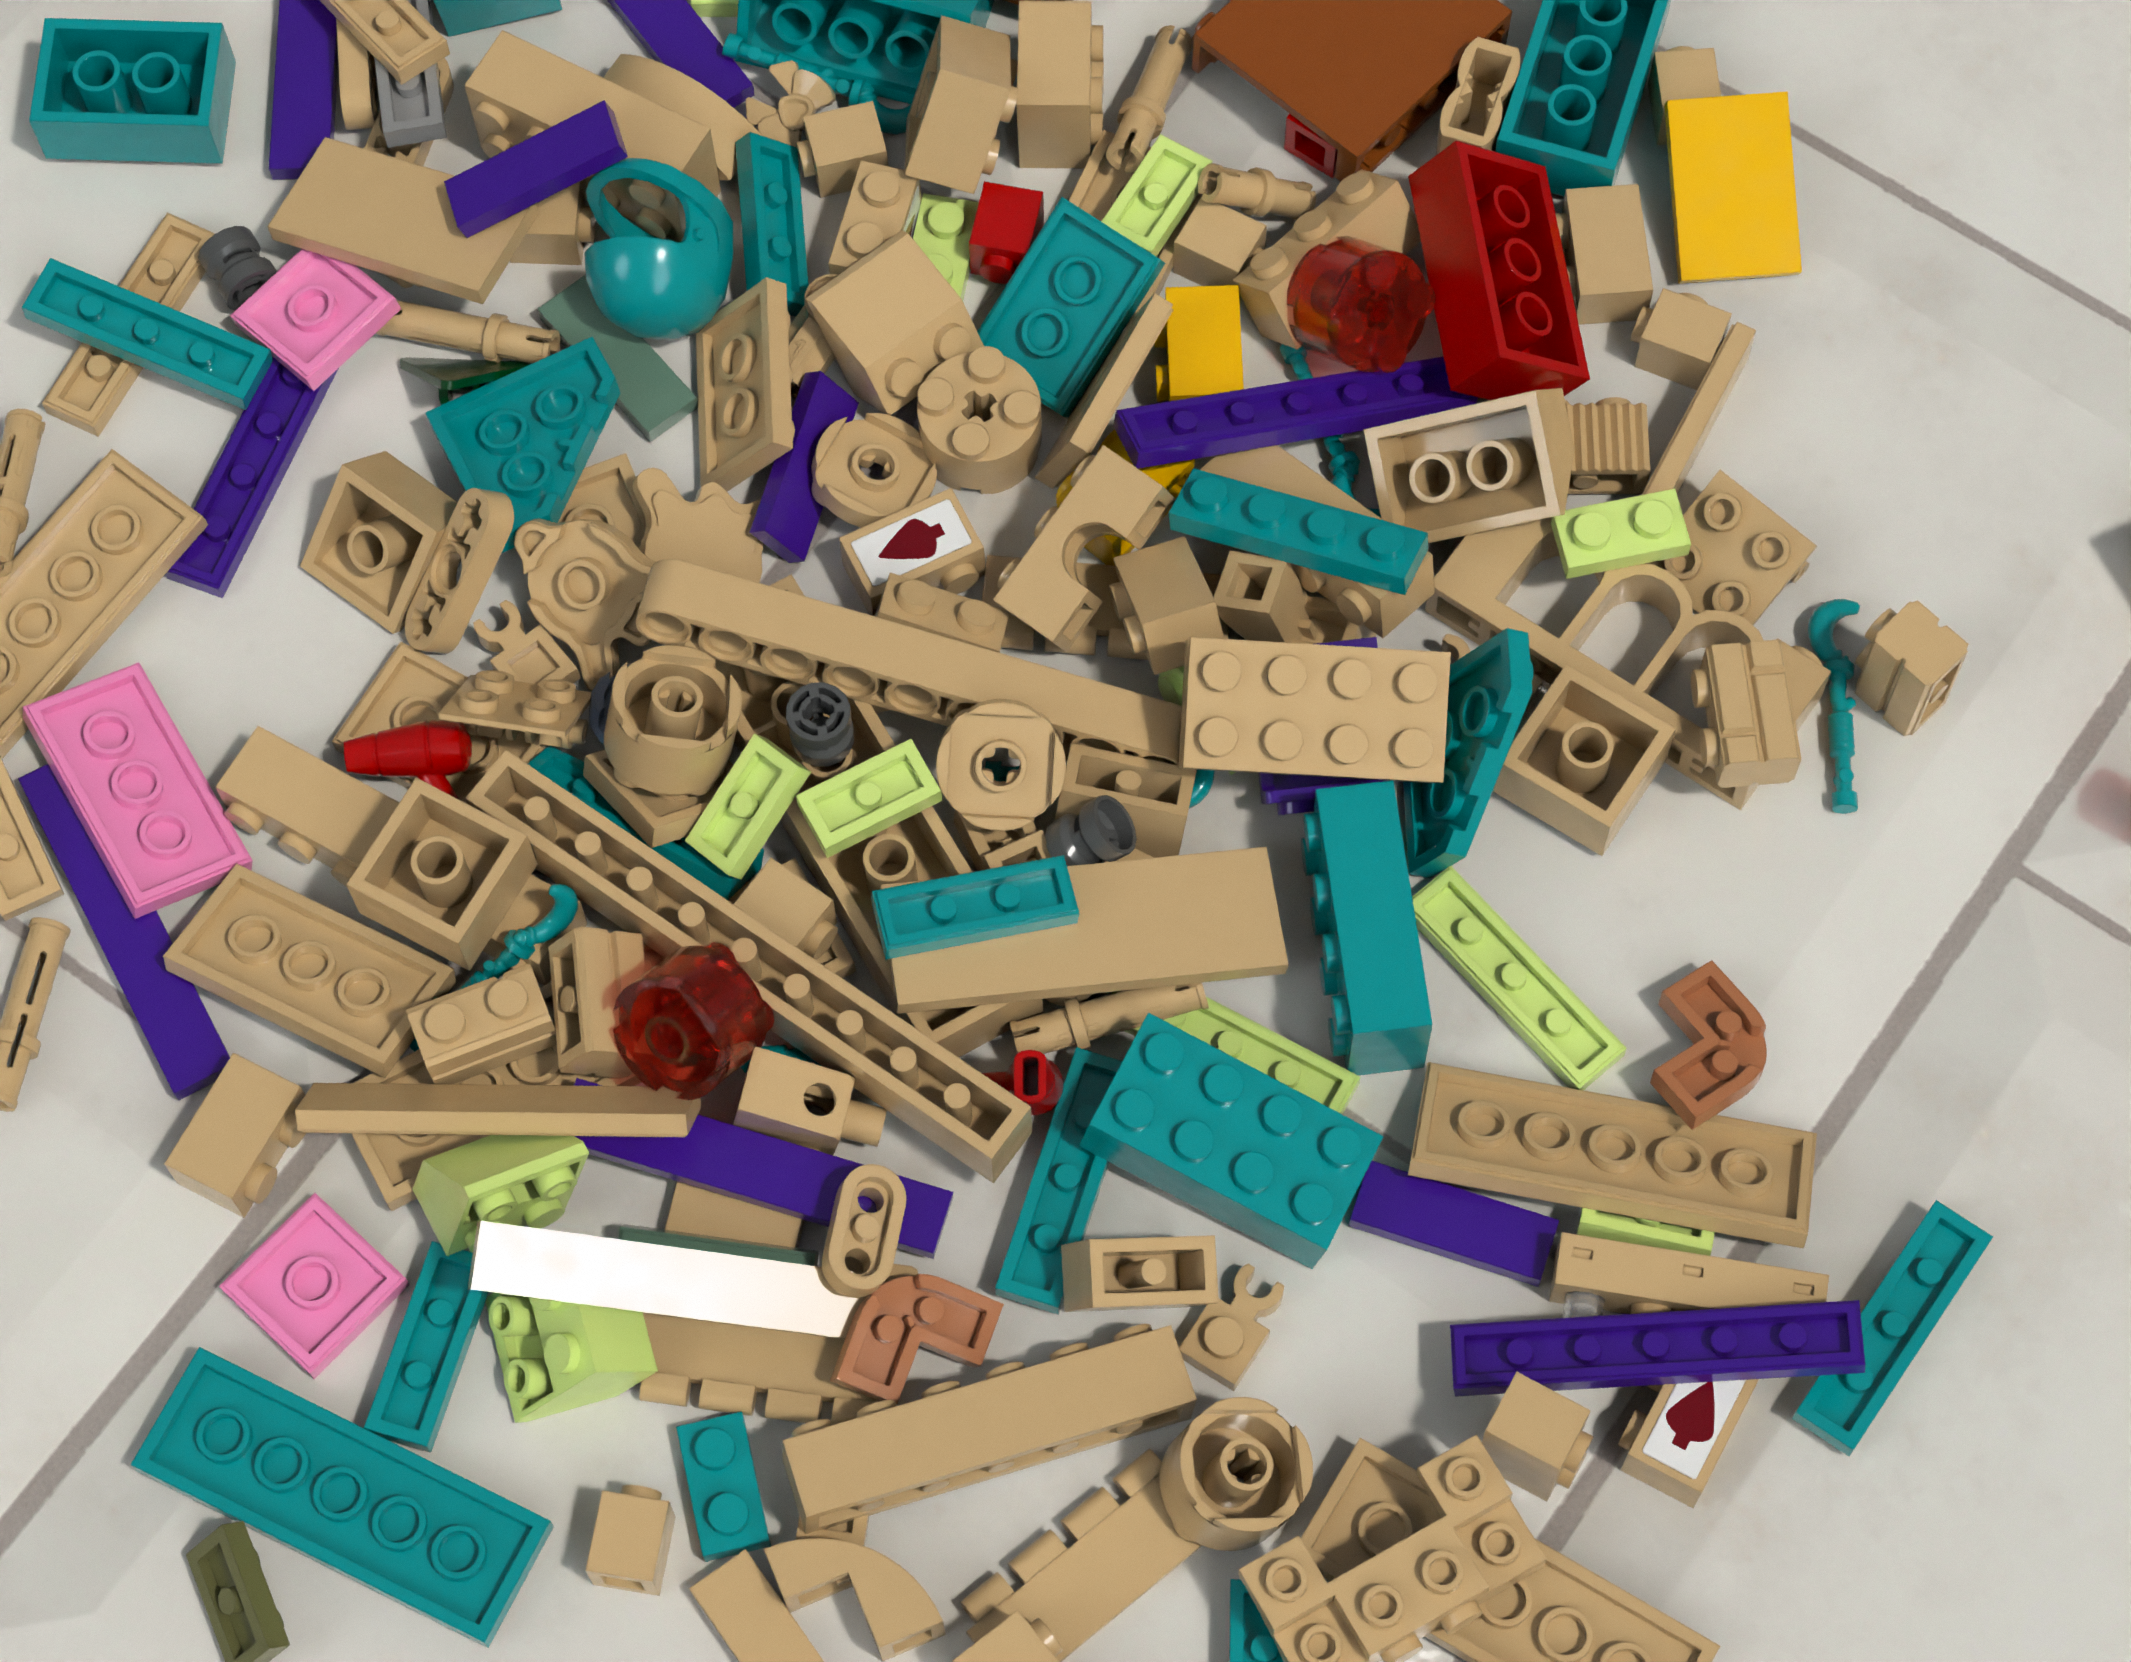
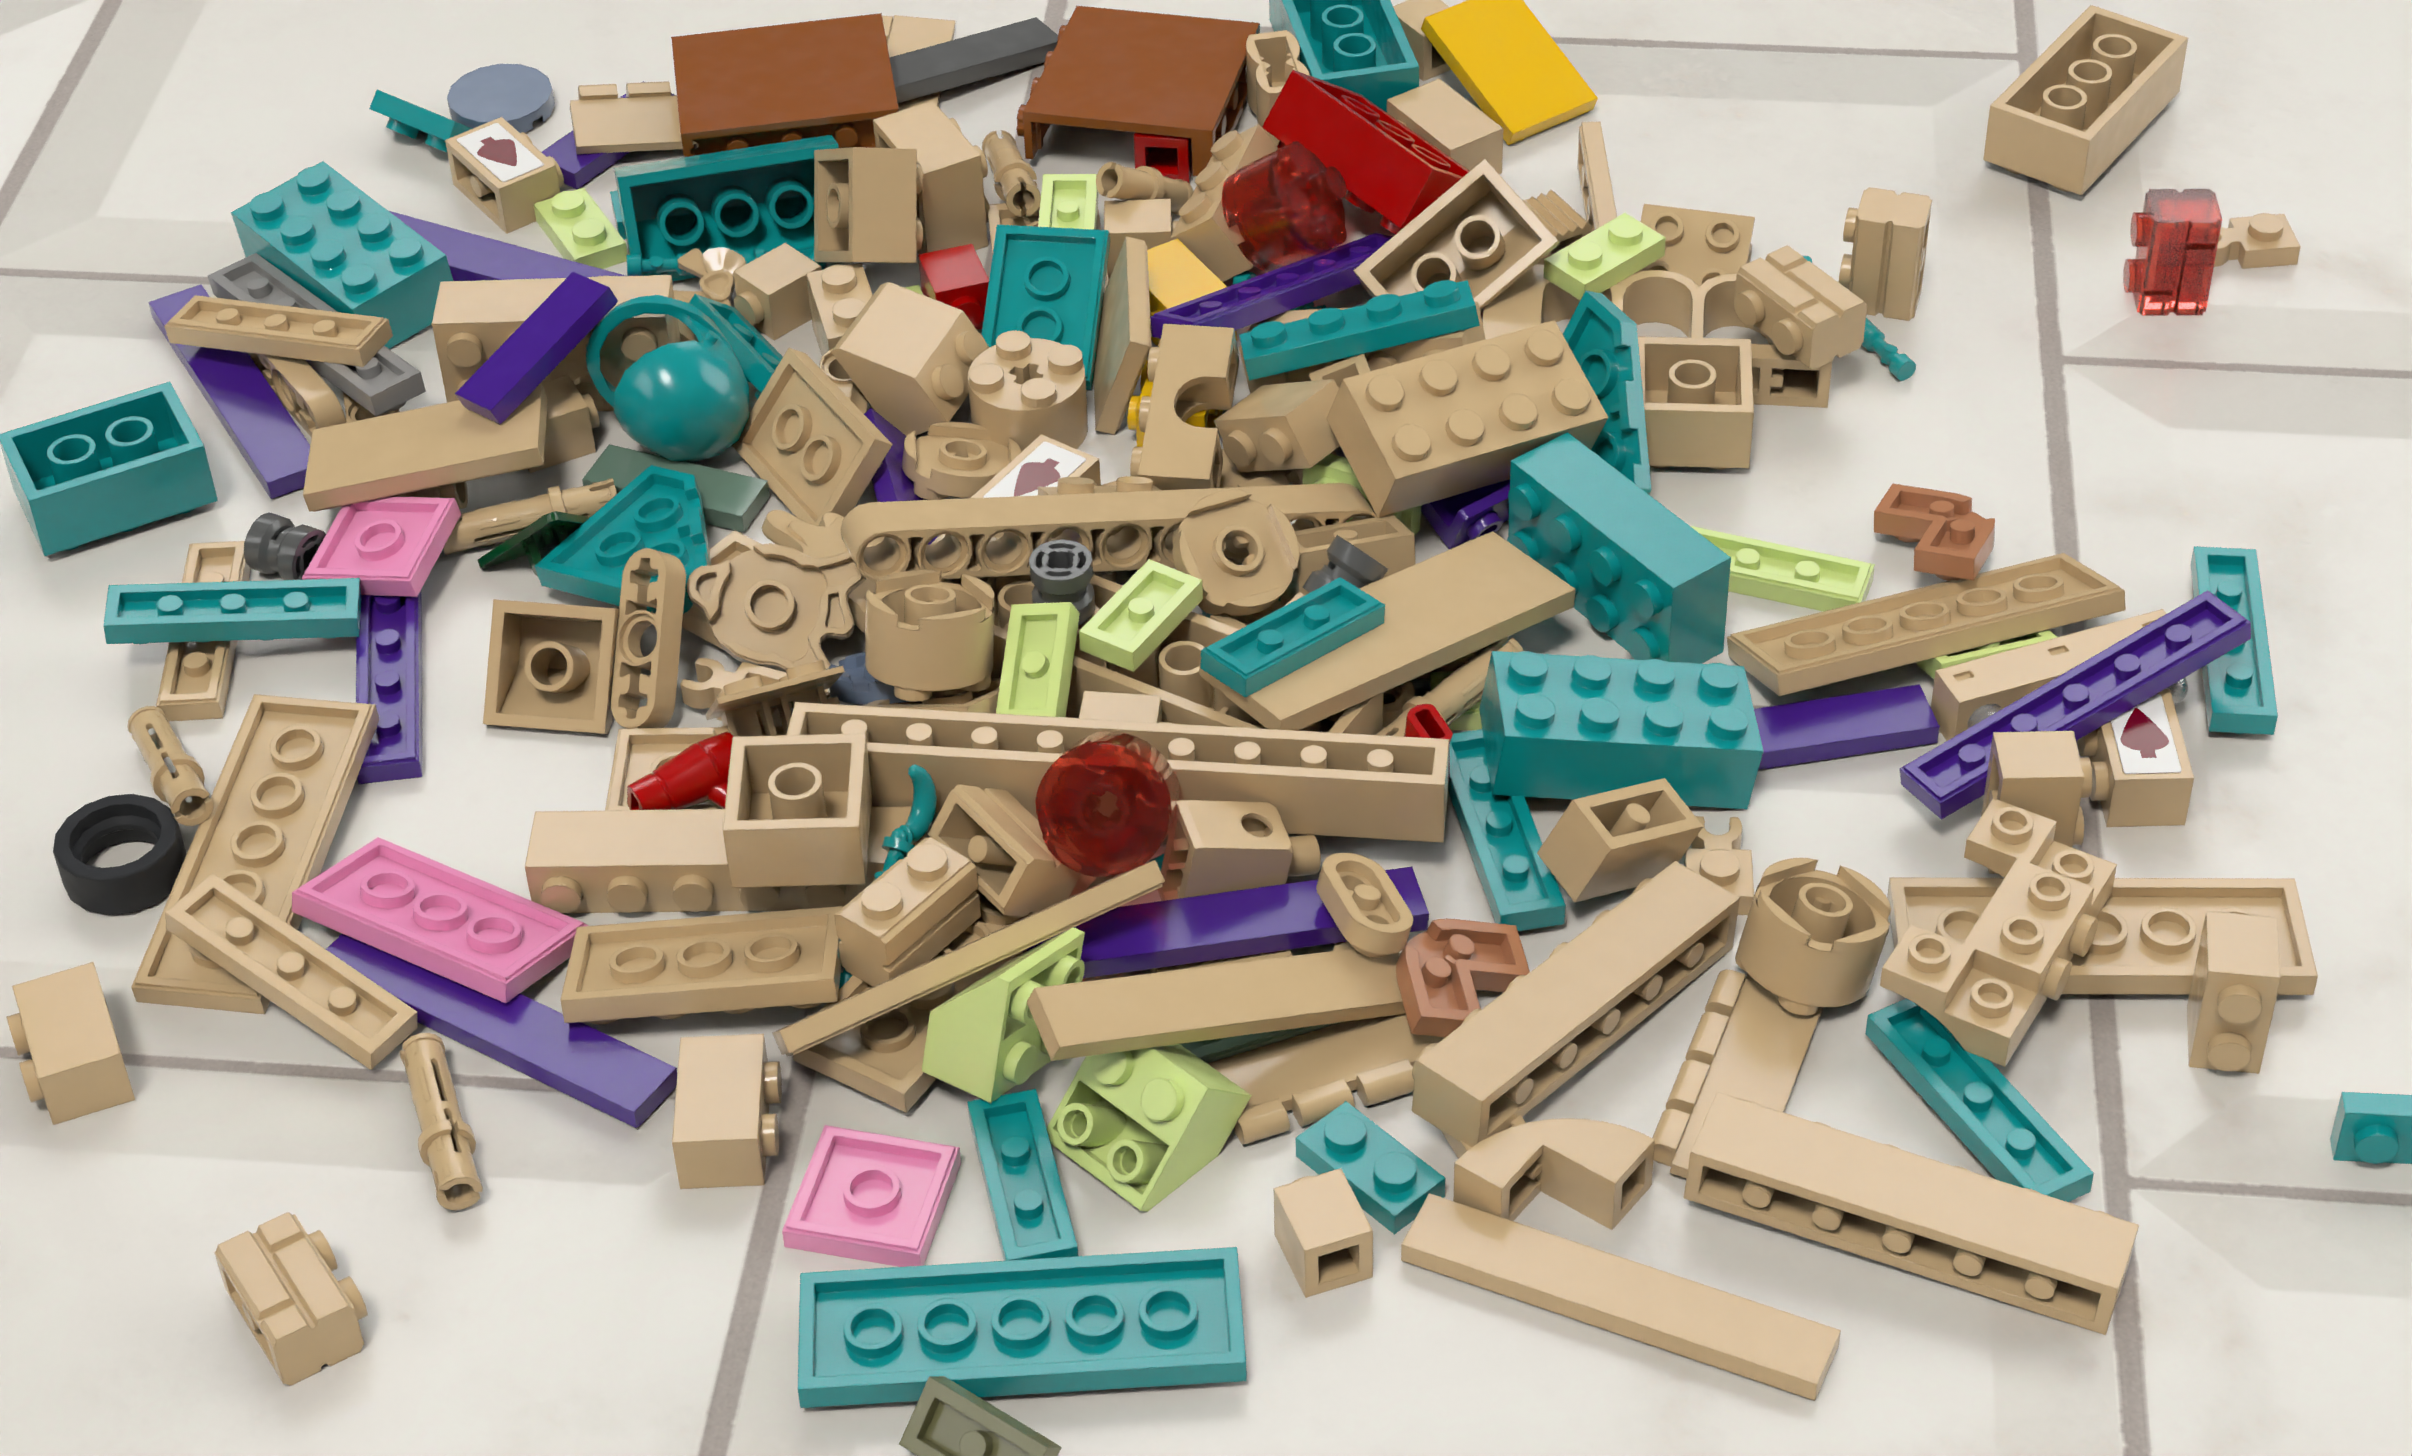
camera: 30 degrees left, 25 degrees down
tan brick [1630,288,1732,390] -> none

